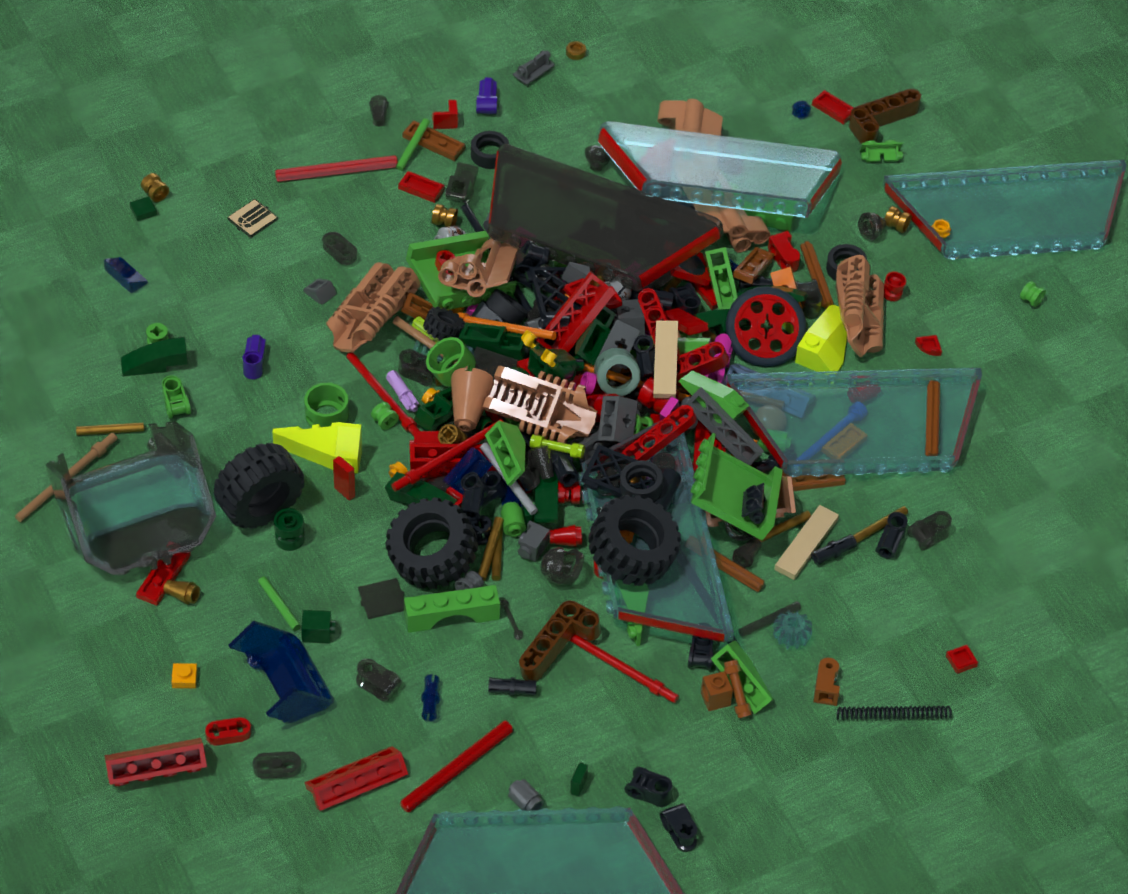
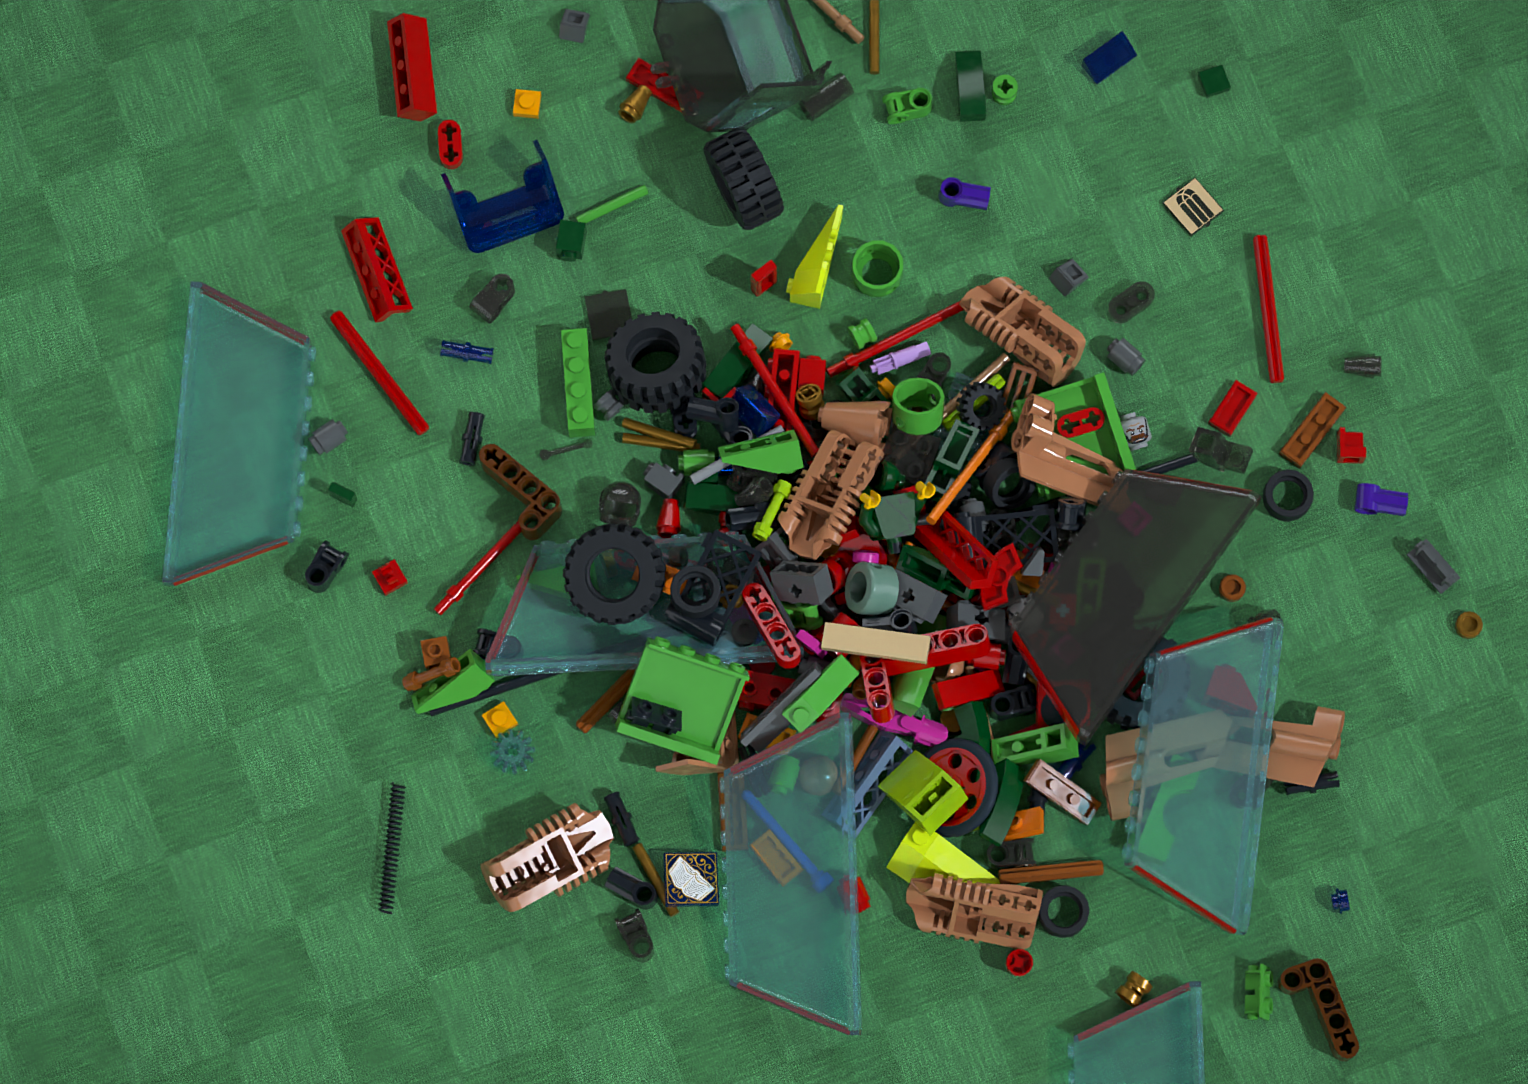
camera: 100 degrees right, 25 degrees up
pearl gold wheel [141,173,169,202] -> none
clear smoke plate [253,752,302,779] -> none
dark green wheel [274,508,305,551] -> none
bright green bar [396,118,430,171] -> none
pearl gold wheel [431,204,458,227] -> none
black piece [660,803,698,852] -> none
clear smoke bar [738,601,801,637] -> none
pearl gold bar [751,510,811,546] -> none
red leg [768,231,800,272] -> none
tan tile [774,505,839,580] -> none
red tile [812,90,854,125] -> none
dark orange leg [813,658,840,706] -> none
clear smoke brick [858,212,886,241] -> none
red tile [915,335,942,356] -> none
dark orange axle [925,380,940,458] -> none
light orange plate [930,219,951,239] -> none
red tile [946,645,978,674] -> none
none -> red tile [372,559,408,596]
none -> nougat connector [481,803,614,912]
none -> light orange plate [482,701,518,739]
none -> dark grey slope [559,9,590,43]
none -> tile [663,852,719,907]
none -> lime slope [878,749,968,836]
none -> dark grey brick [1107,338,1146,375]

